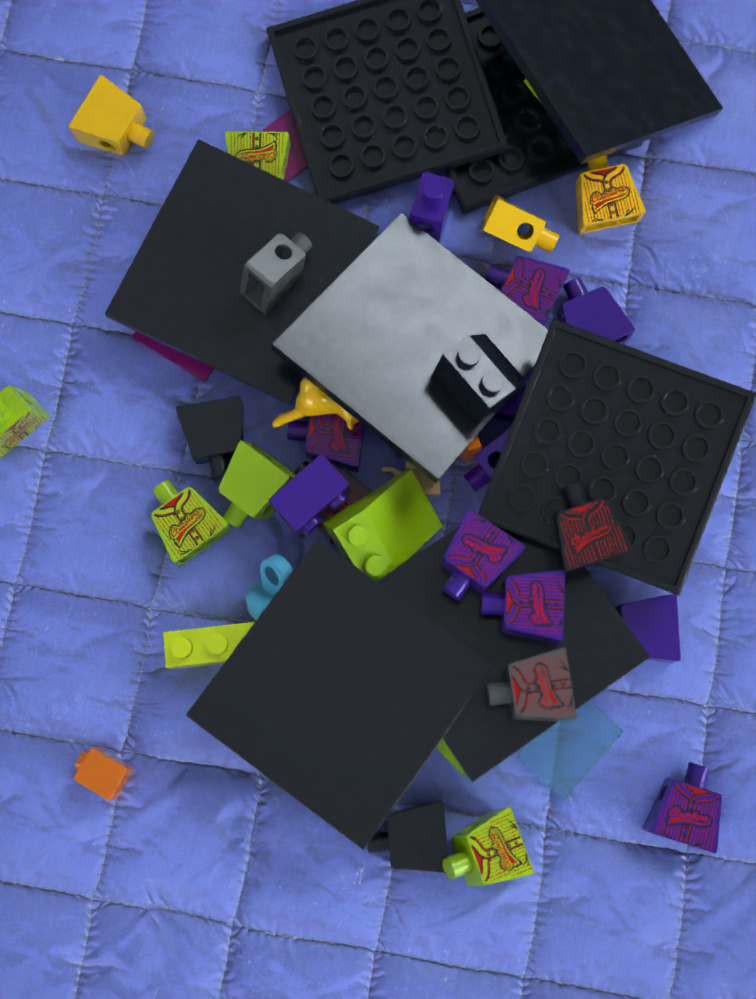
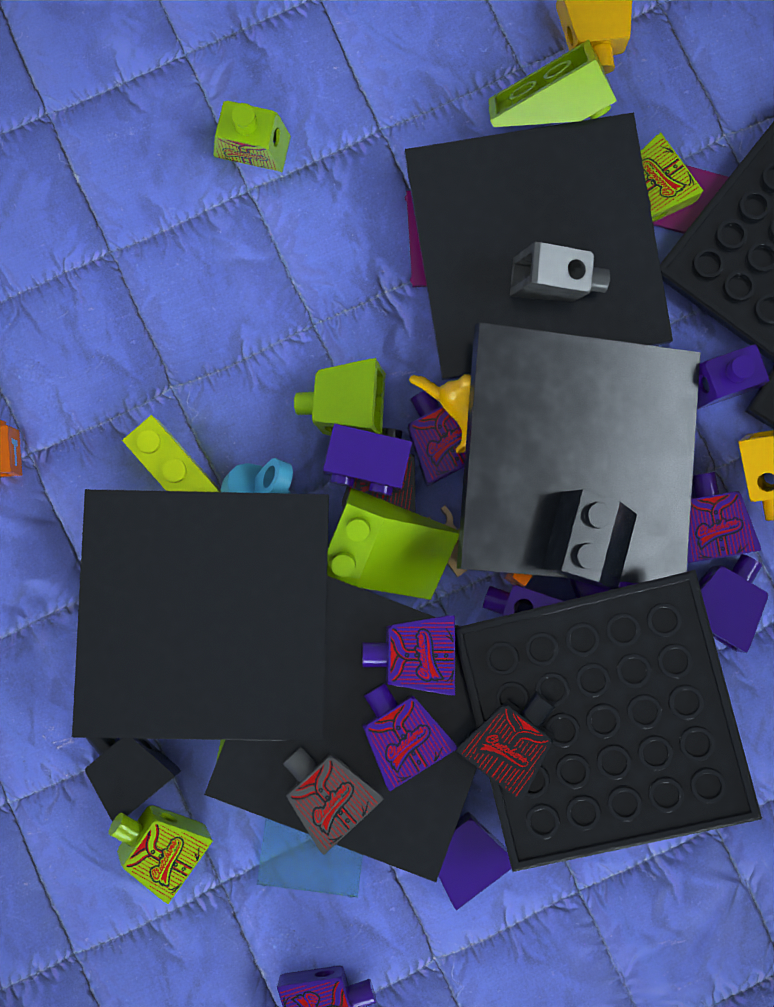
camera: 55 degrees right, 5 degrees up
lime torso [151,480,232,567] -> none
black torso [176,396,244,480] -> none
none -> lime slope [488,40,617,127]

